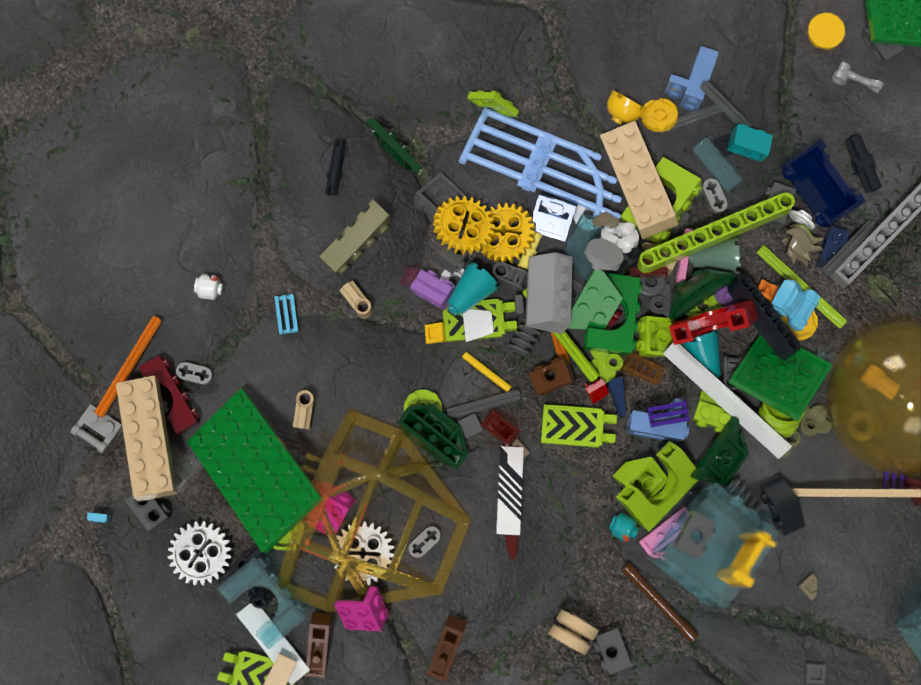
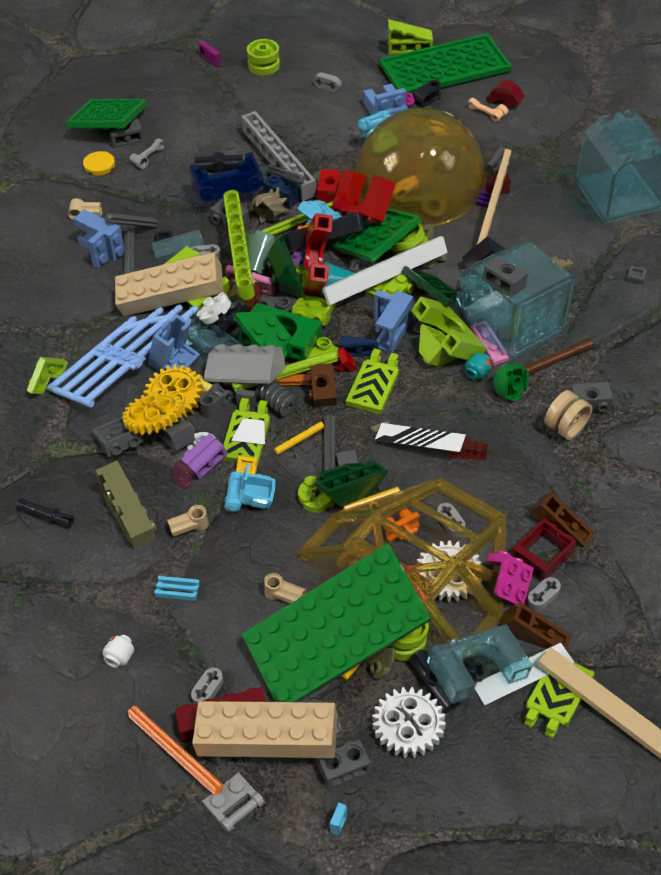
camera: 70 degrees left, 30 degrees down
dark green wing [366,116,422,173] -> none
teal cone [447,262,498,316] -> none
clear red slope [480,410,521,446] -> none
light grey tile [584,239,624,271] -> none
dark tan tile [592,211,620,228] -> none
yellow cylinder [607,90,645,125] -> none
clear orange slope [621,353,665,386] -> none
yellow tile [641,98,678,132] -> none
dark purple tile [647,401,690,428] -> none
yellow fence [715,531,776,588] -> none
teal brick [727,124,773,162] -> none
white piece [789,210,815,230] -> none
none -> tan piece [68,198,102,220]
none -> medium azure piece [224,464,276,512]
none -> red brick [317,169,341,203]
none -> red arch [332,170,396,223]
none -> yellow bar [343,487,400,513]
none -> orange hips [383,508,420,543]
none -> green cylinder [493,363,529,401]
none -> dark red window [512,519,576,582]
none -> light grey beam [527,577,561,611]

